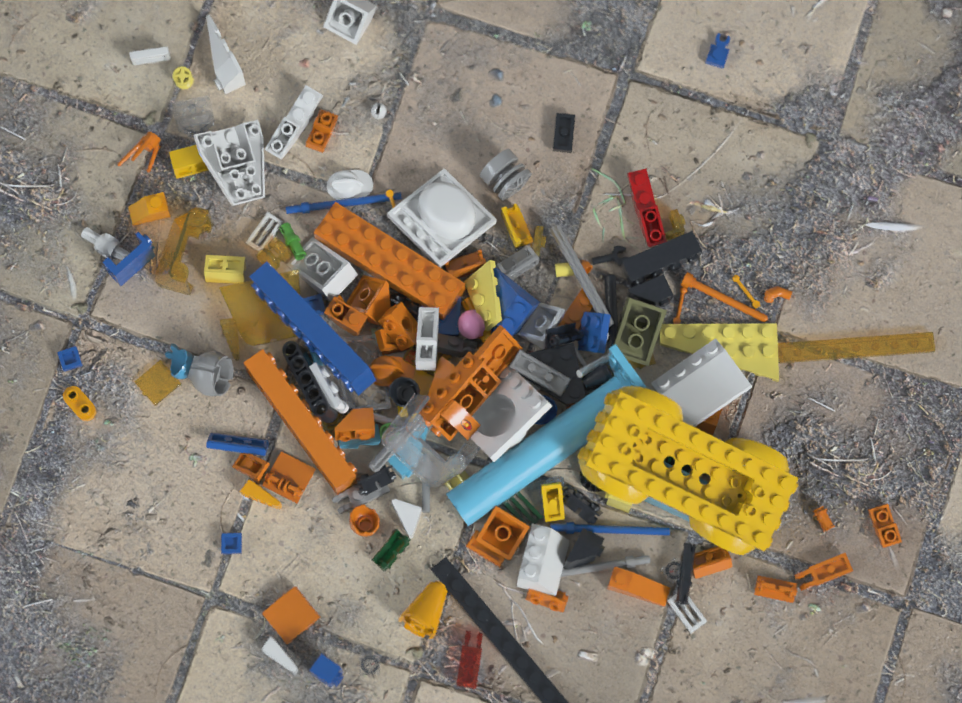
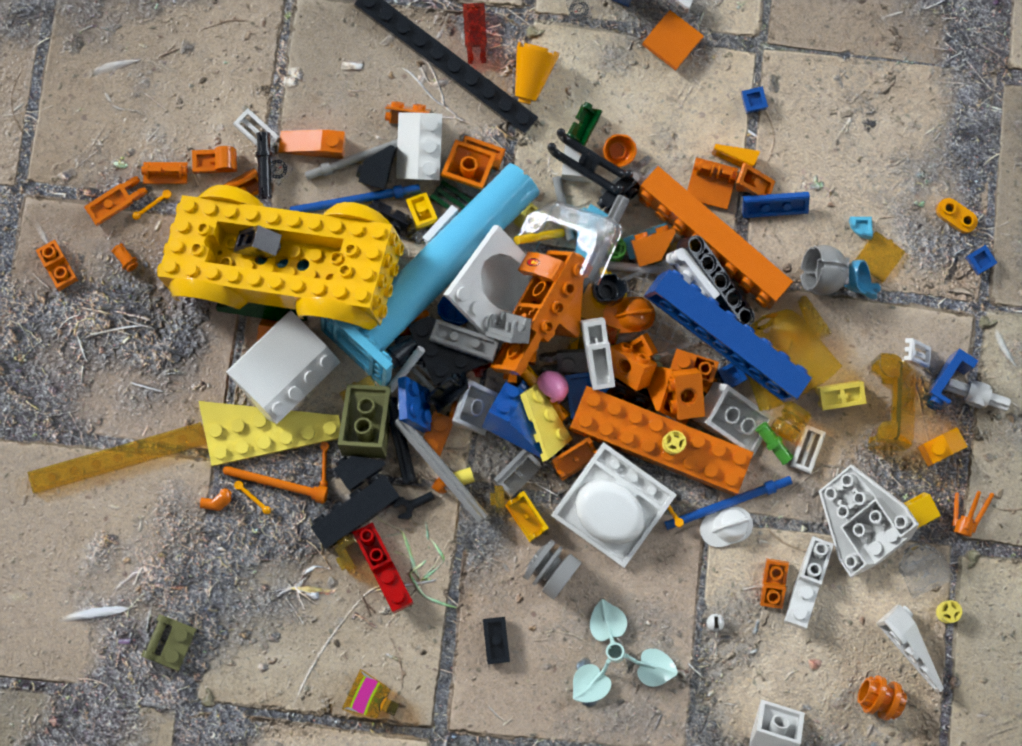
camera: 165 degrees right, 5 degrees up
white tile [130,47,171,66] -> none
none -> light orange hinge [132,190,172,220]
none -> olive plate [141,614,197,671]
none -> orange plate [192,146,237,174]
none -> slope [233,225,282,259]
none -> torso [342,669,400,719]
none -> white tile [423,205,459,245]
none -> light grey hinge [485,312,532,344]
none -> yellow bar [514,228,565,245]
none -> black piece [547,128,633,194]
none -> light aqua plant [573,599,678,703]
none -> light yellow wheel [662,430,686,455]
none -> orange brick [668,368,705,420]
none -> medium azure tile [849,217,873,240]
none -> orange piece [857,675,907,721]
none -> white tile [904,338,931,369]

